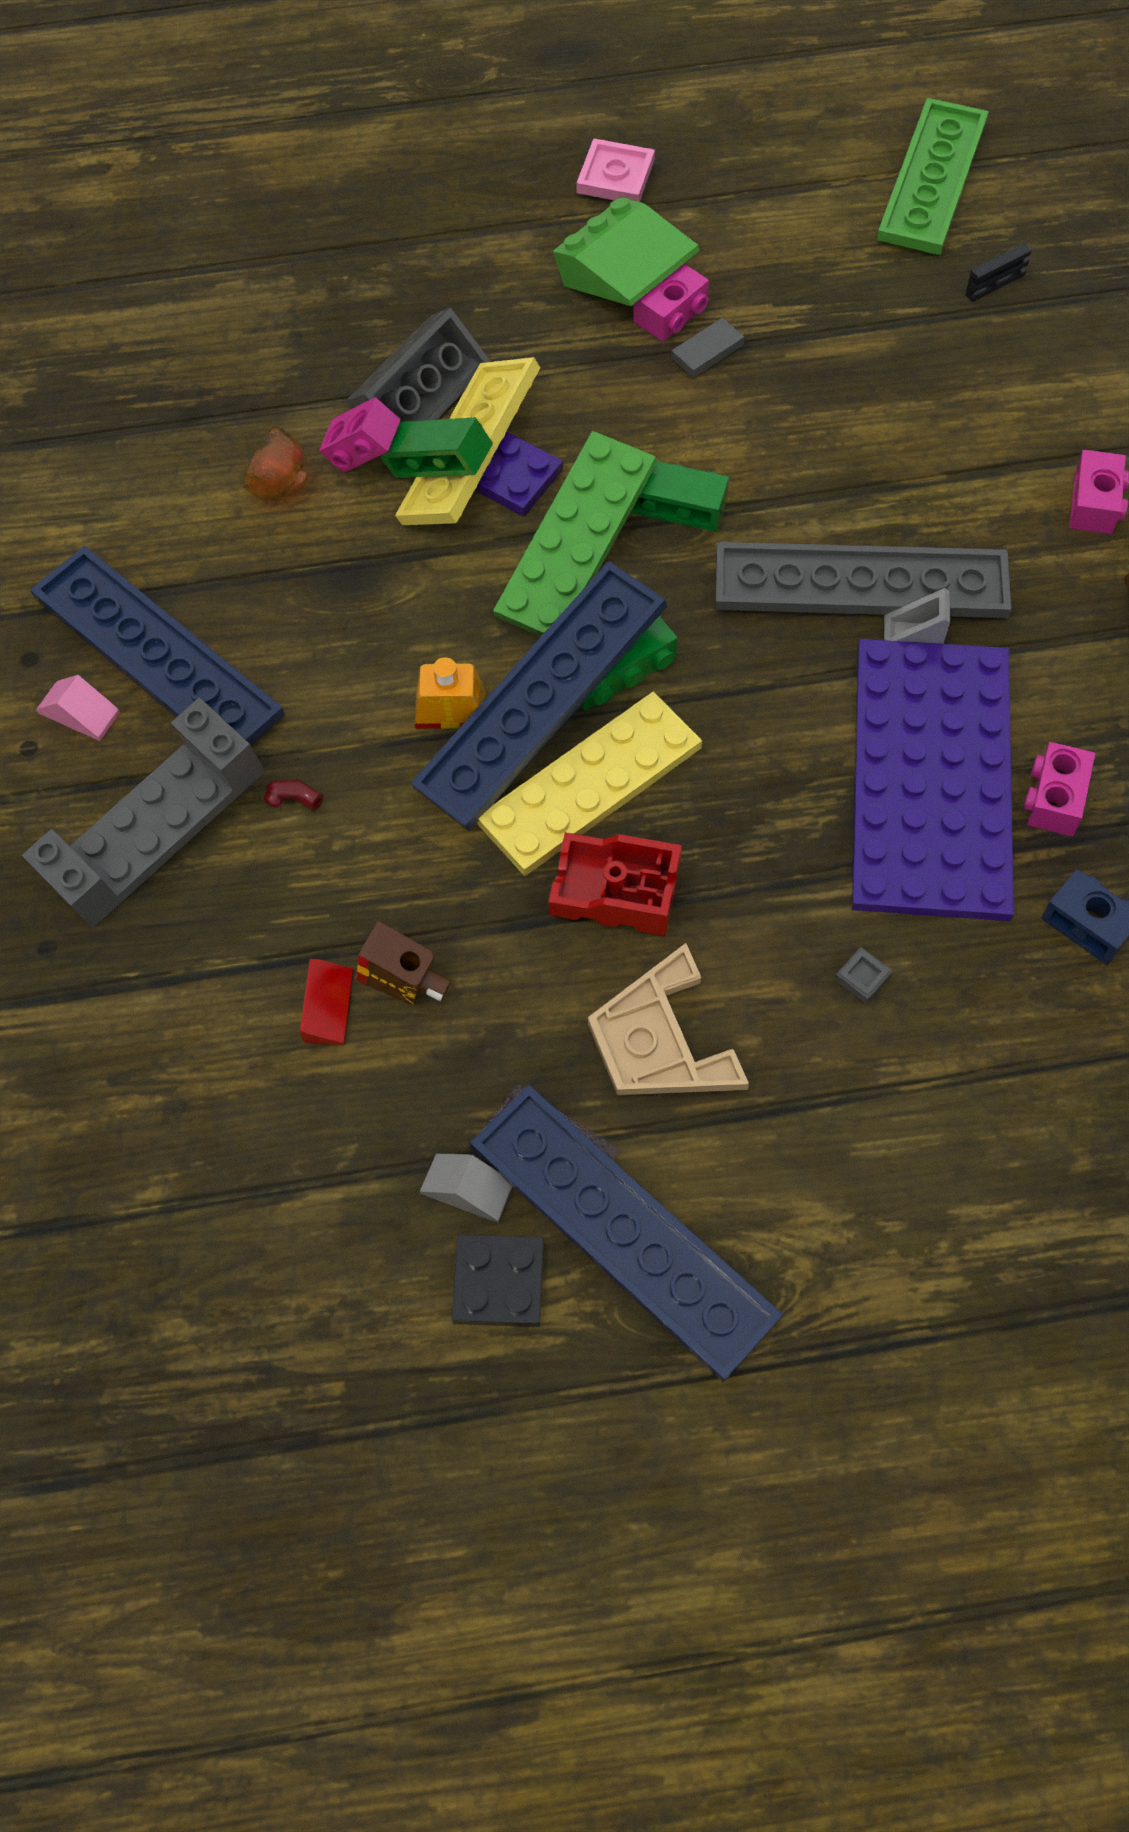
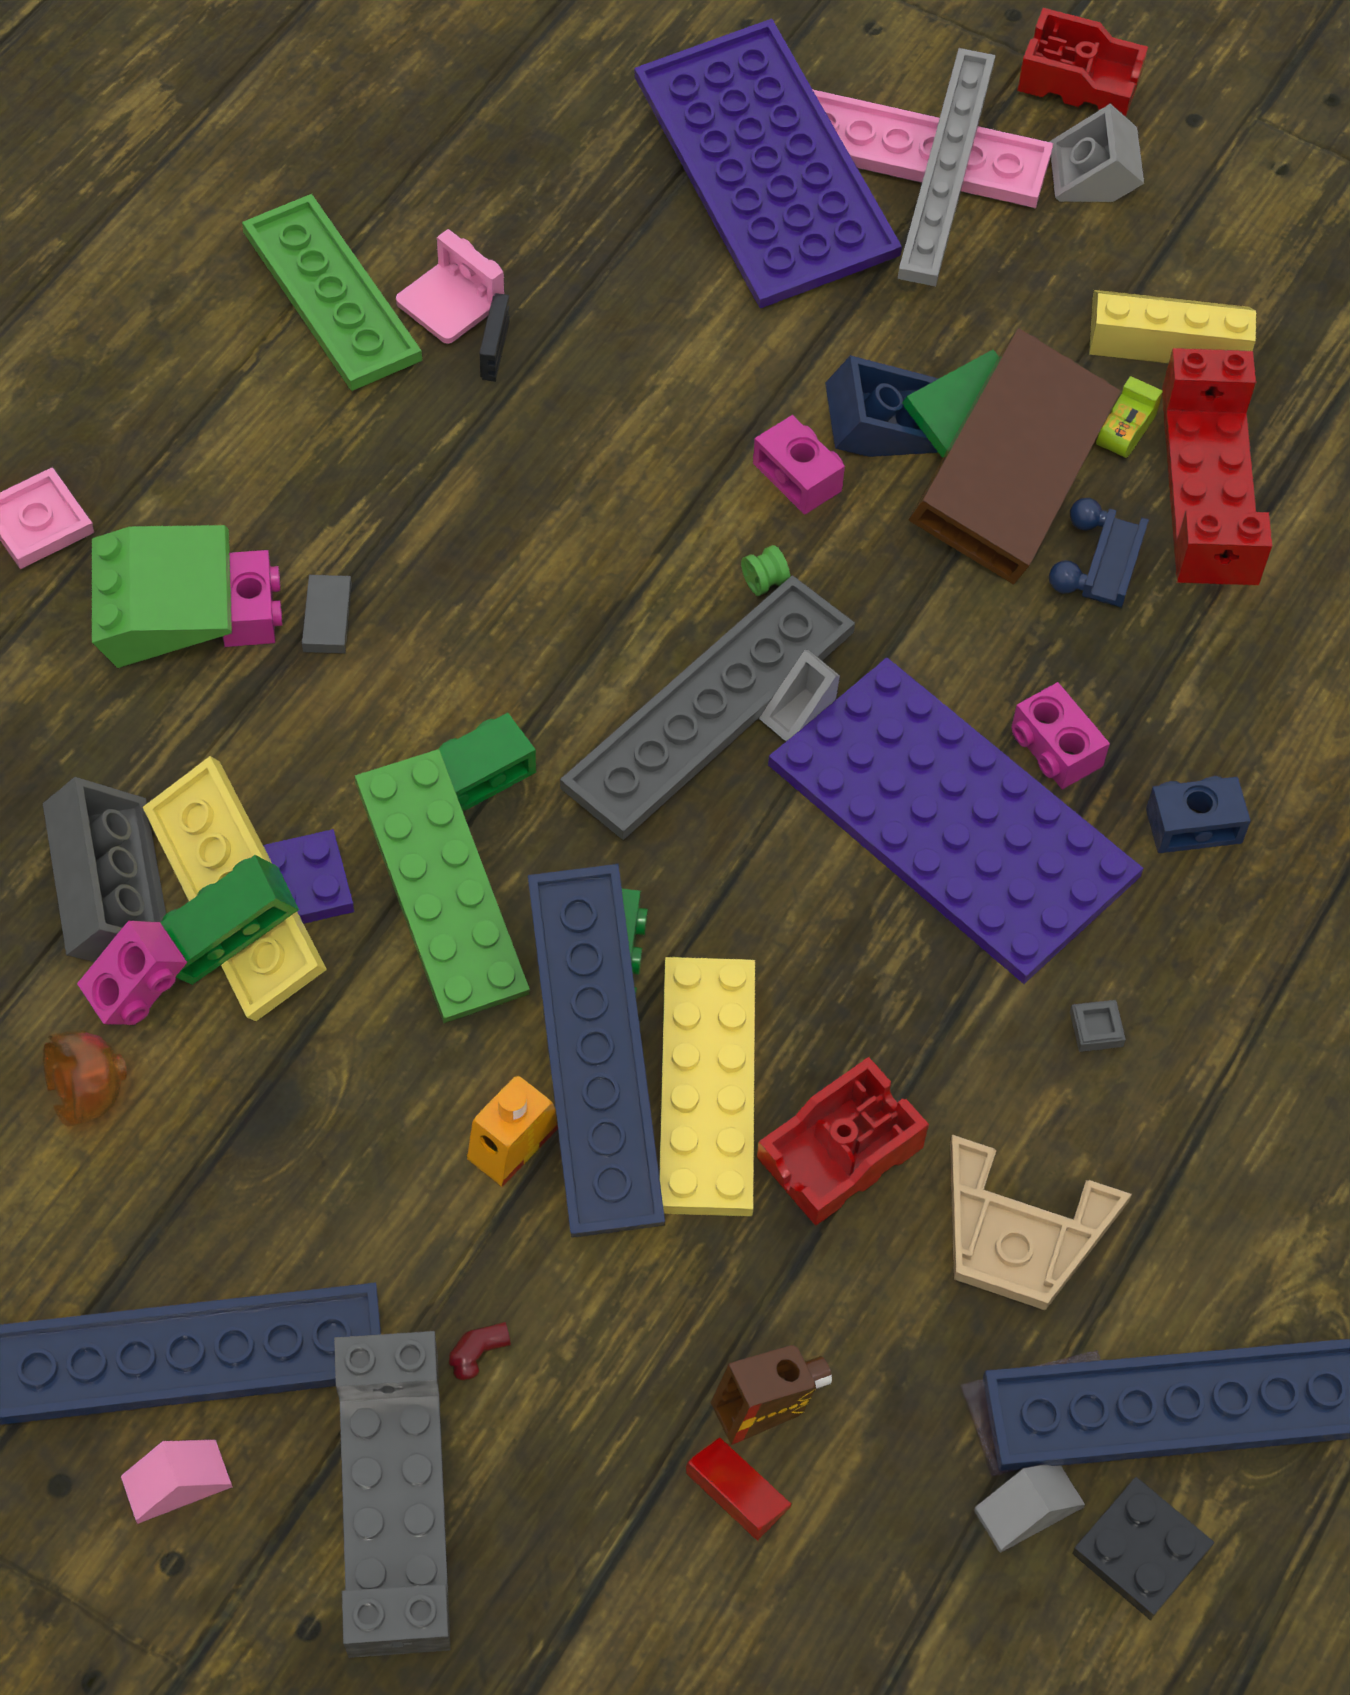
camera: 55 degrees left, 5 degrees down
none -> bright pink bracket [396,229,504,344]
none -> bright green wheel [741,545,790,596]

